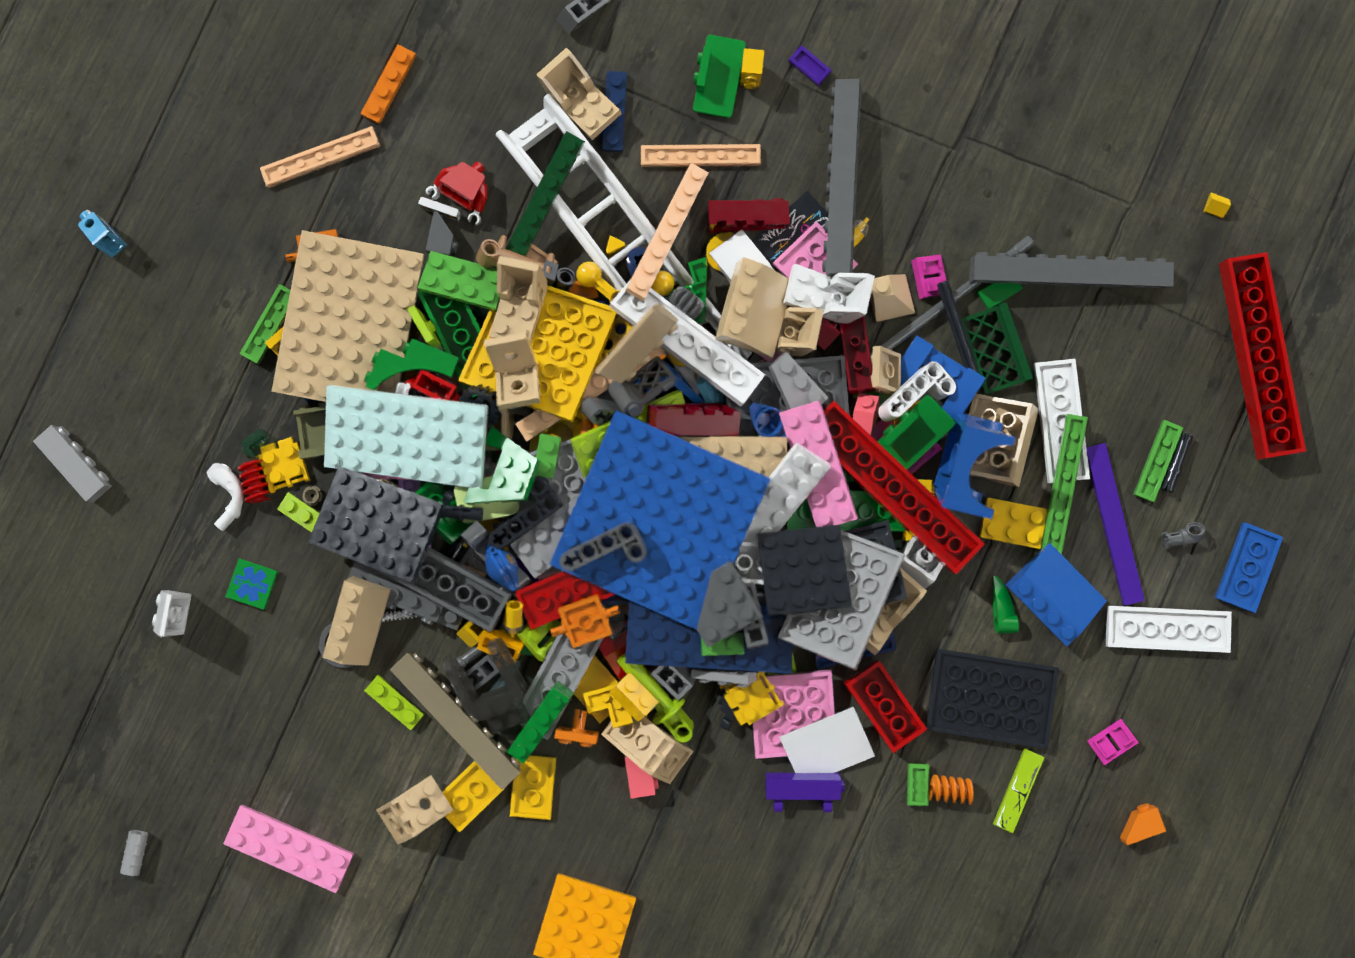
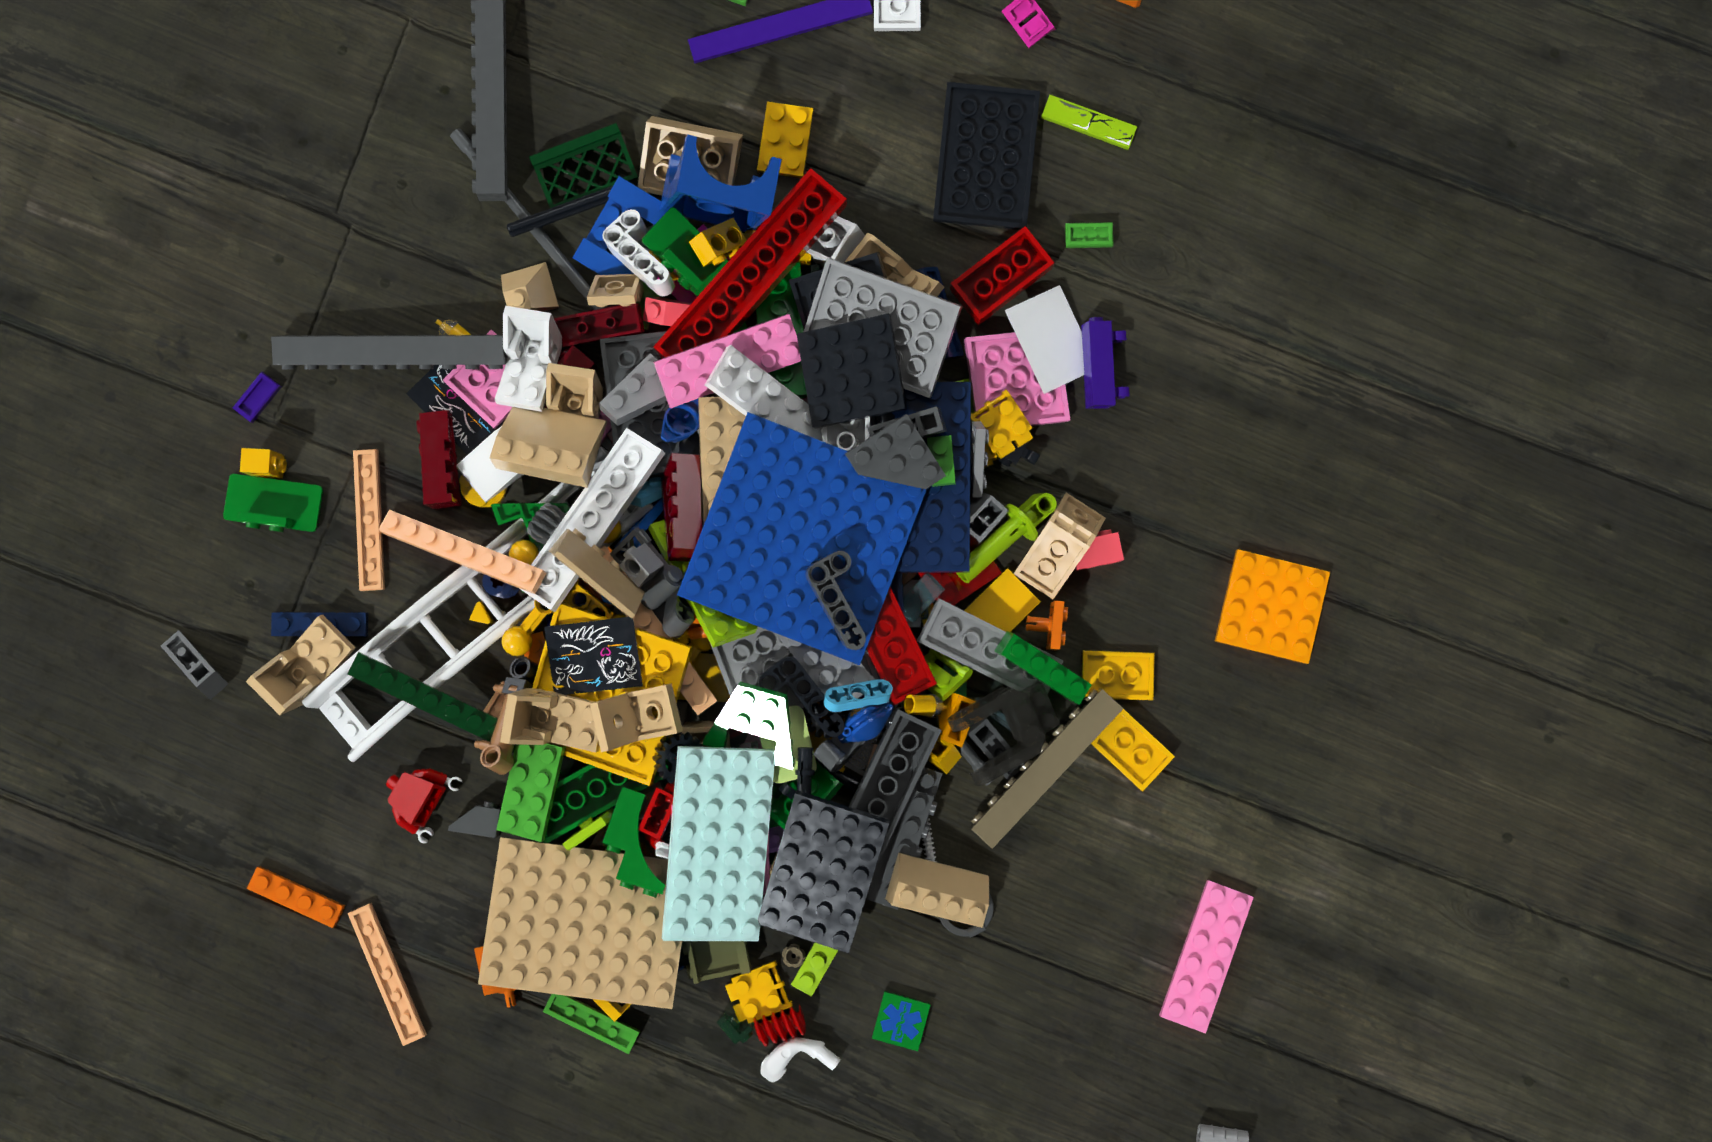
camera: 85 degrees left, 0 degrees up
white slope [152,590,192,637] -> none
lime plate [364,675,425,730] -> none
tan bracket [376,775,453,844] -> none
white tile [418,197,461,221] -> none
bright green plate [536,434,561,479] -> none
orange plate [550,594,620,648] -> none
yellow plate [583,684,633,729] -> none
yellow brick [609,672,658,722] -> none
dark pink piece [911,254,946,300] -> none
orange piece [929,775,974,805] -> none
green tile [977,283,1023,309] -> none
green piece [992,576,1019,634] -> none
blue slope [1005,543,1107,646] -> none
white plate [1033,359,1090,483] -> none
bright green tile [1040,414,1088,555] -> none
none -> black sticker [544,617,643,695]
none -> light grey brick [619,543,664,587]
none -> yellow brick [689,218,747,267]
none -> medium azure beam [824,679,893,712]

